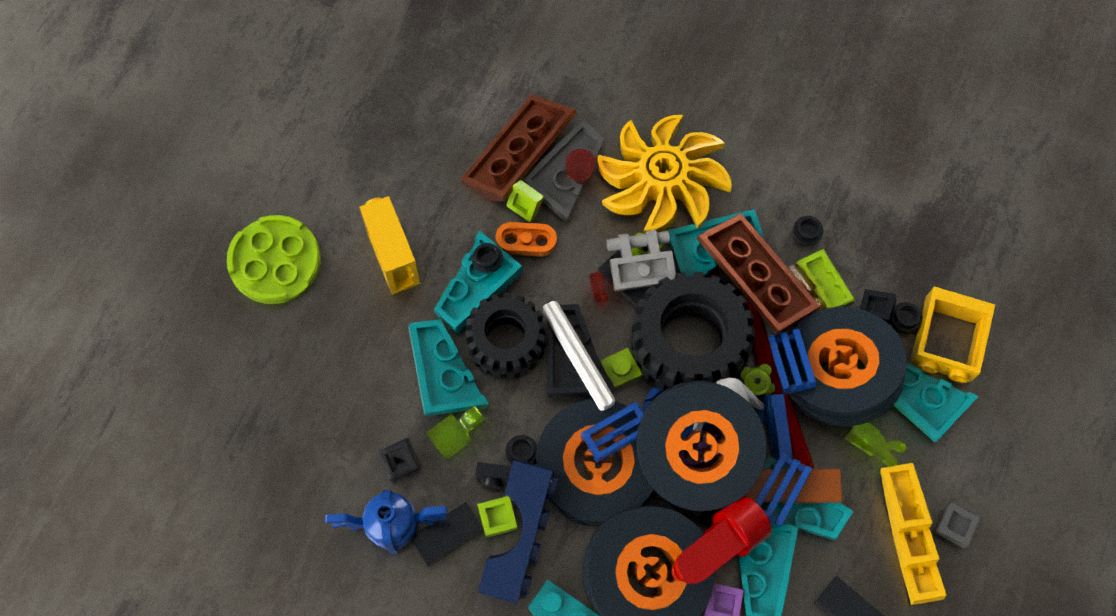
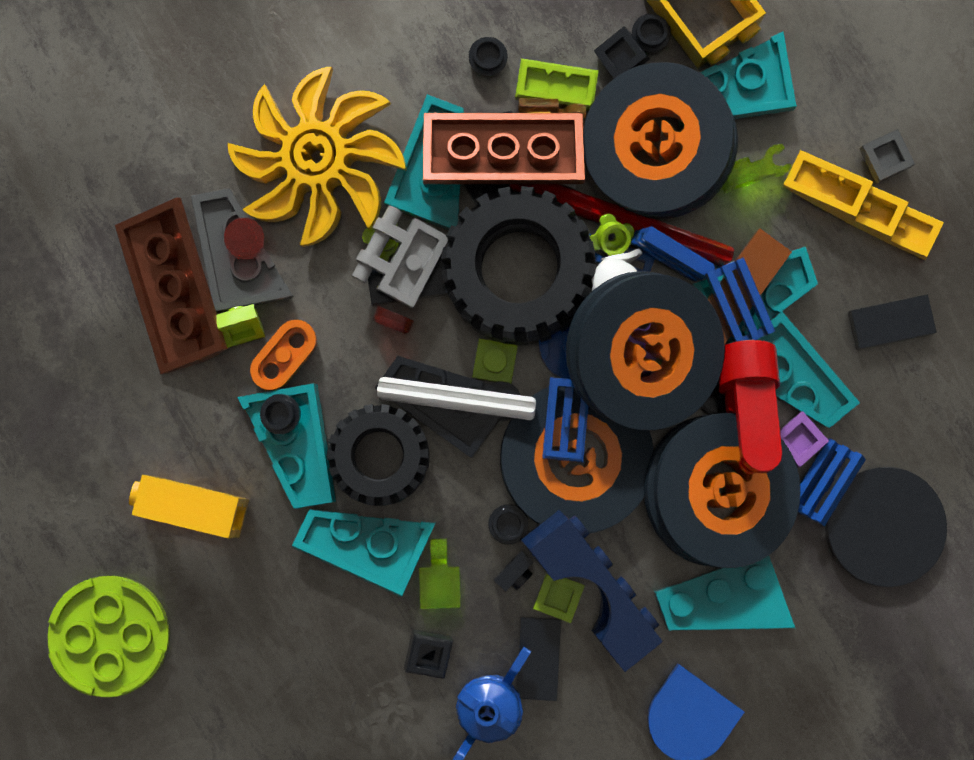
camera: 60 degrees left, 15 degrees up
blue tile [768,328,816,395] -> none

